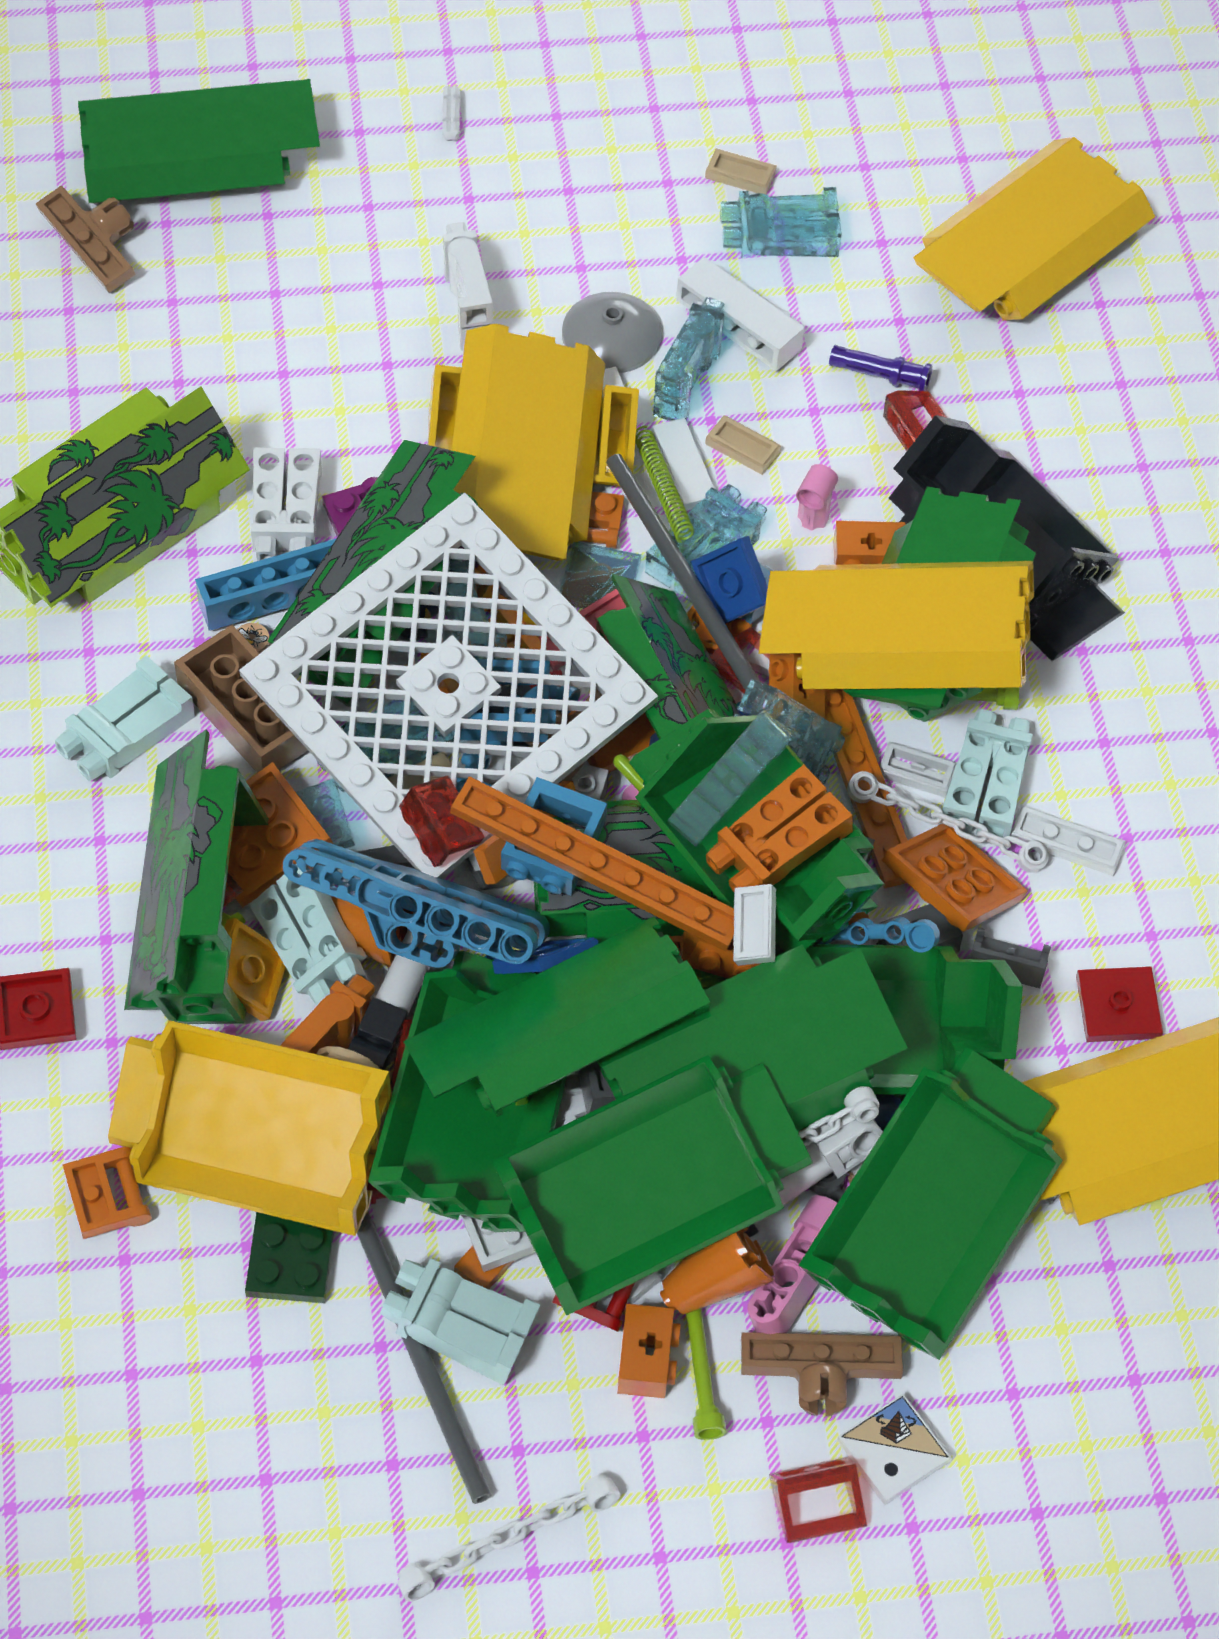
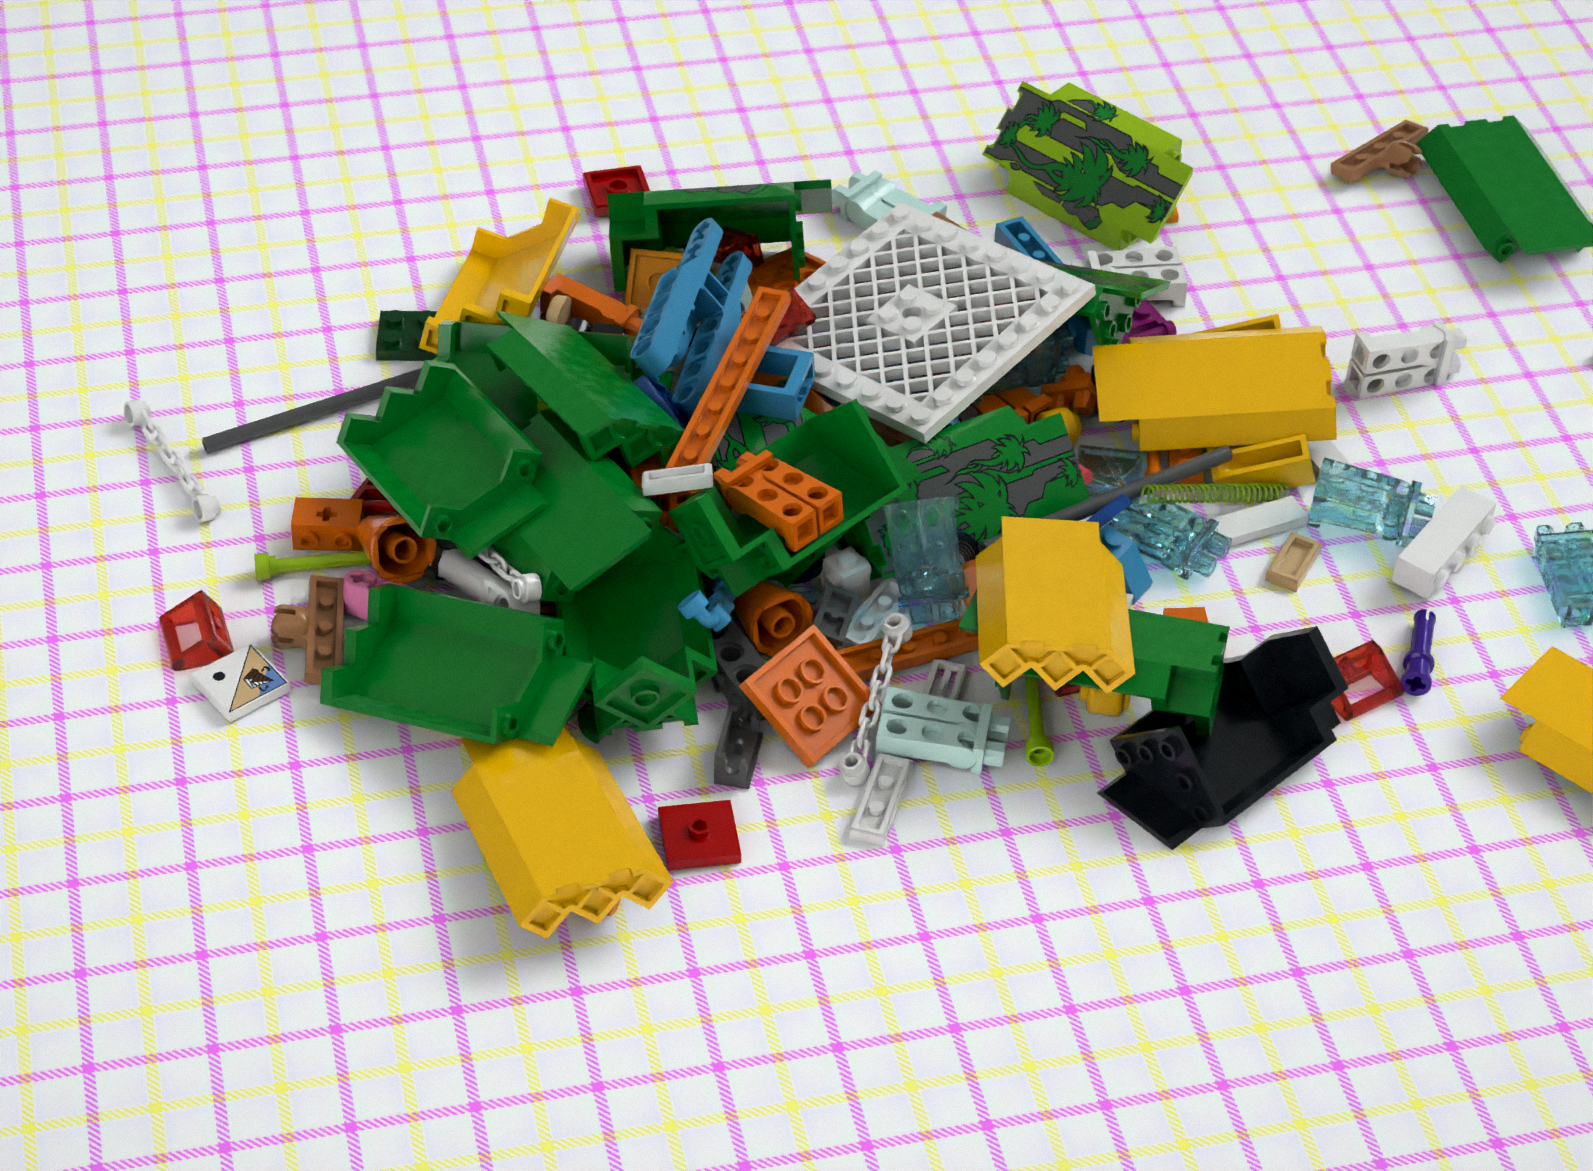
camera: 85 degrees right, 15 degrees down
orange plate [62,1147,152,1239] -> none
light aqua hips [380,1258,540,1386] -> none
light grey dish [562,292,662,373] -> none
clear light blue beam [667,710,796,847] -> none
bright pink piece [796,464,838,531] -> none

